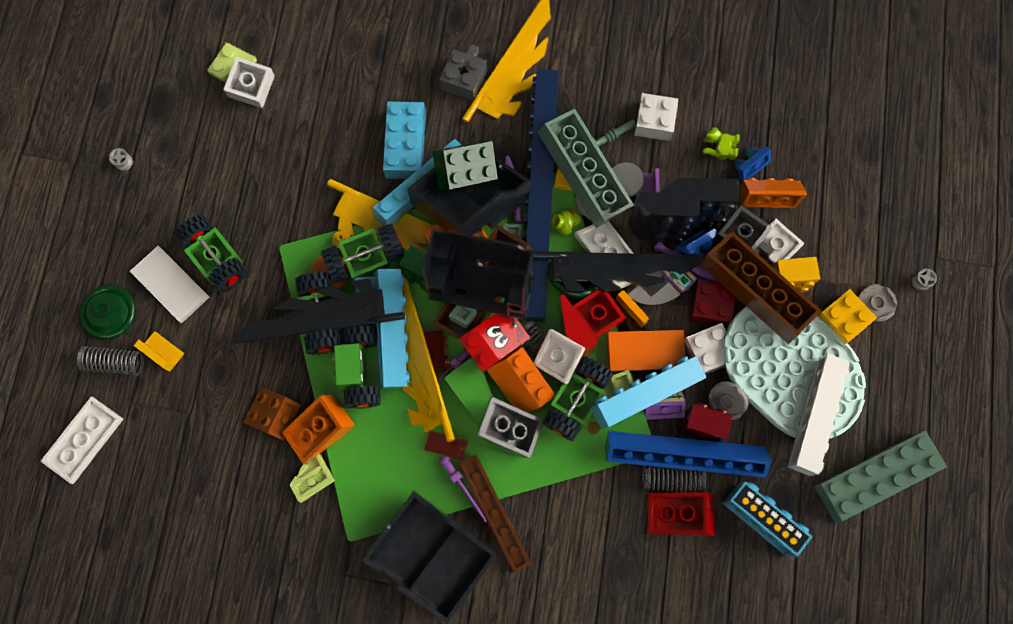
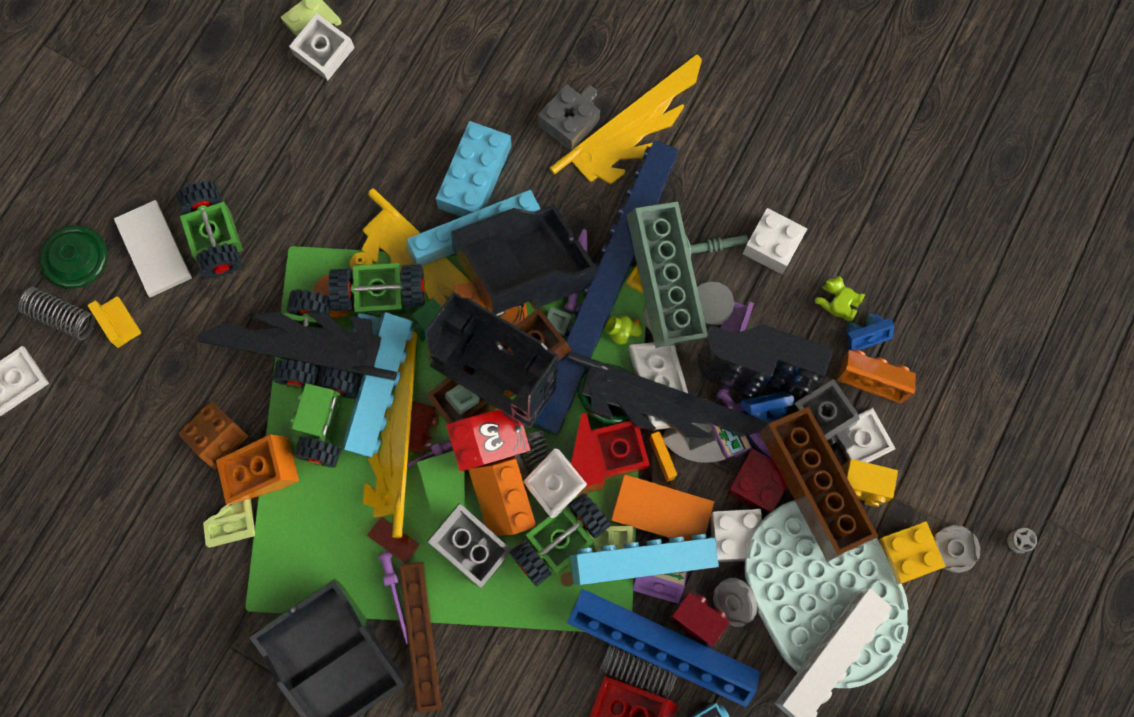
camera: 15 degrees right, 0 degrees up
light grey wheel [109,148,133,171] -> none
brick [432,141,498,190] -> none

